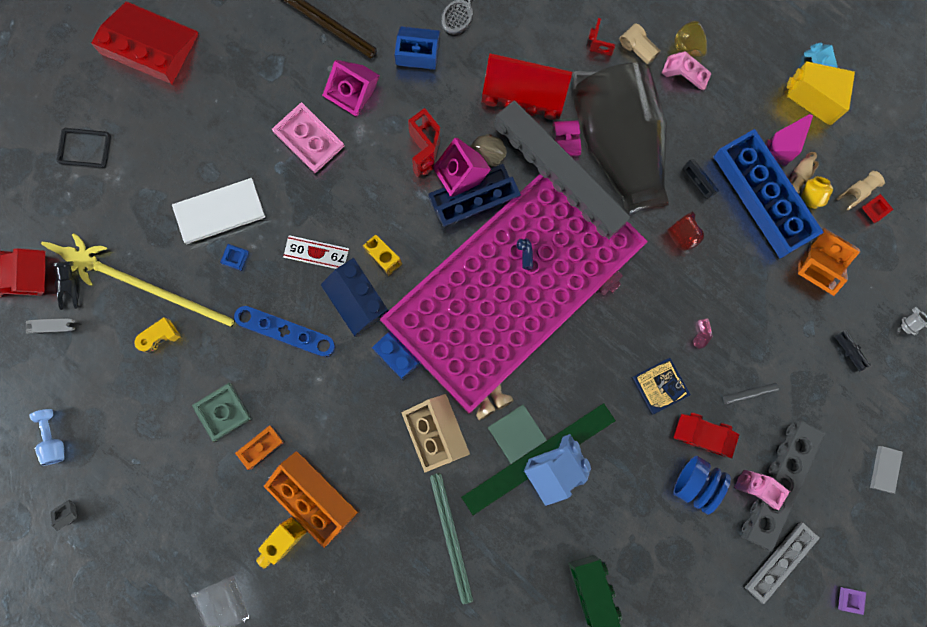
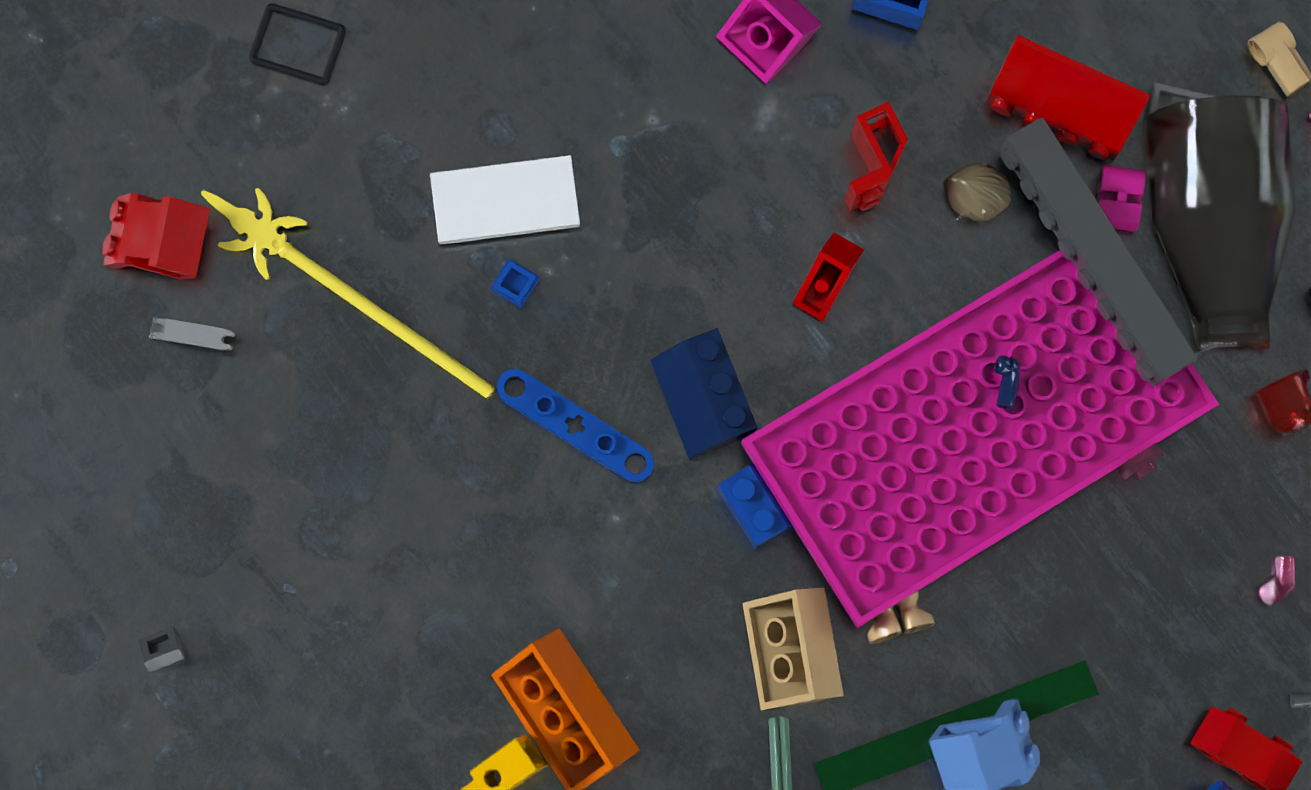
camera: 15 degrees right, 0 degrees up
light blue piece [30,409,65,466] -> none
black piece [52,261,78,310] -> none
yellow leg [134,317,181,353] -> none
sand green tile [192,383,252,442] -> none
orange plate [235,425,284,470] -> none
bright pink plate [272,102,345,173] -> none
white sticker [283,235,349,269] -> none
yellow leg [363,235,402,276] -> none
dark blue slope [428,164,521,227] -> none
dark pink slope [433,137,491,197] -> none
sand green tile [488,404,547,464] -> none
red bracket [588,18,615,56] -> none
tile [632,358,691,415] -> none
none -> red slope [792,232,864,322]

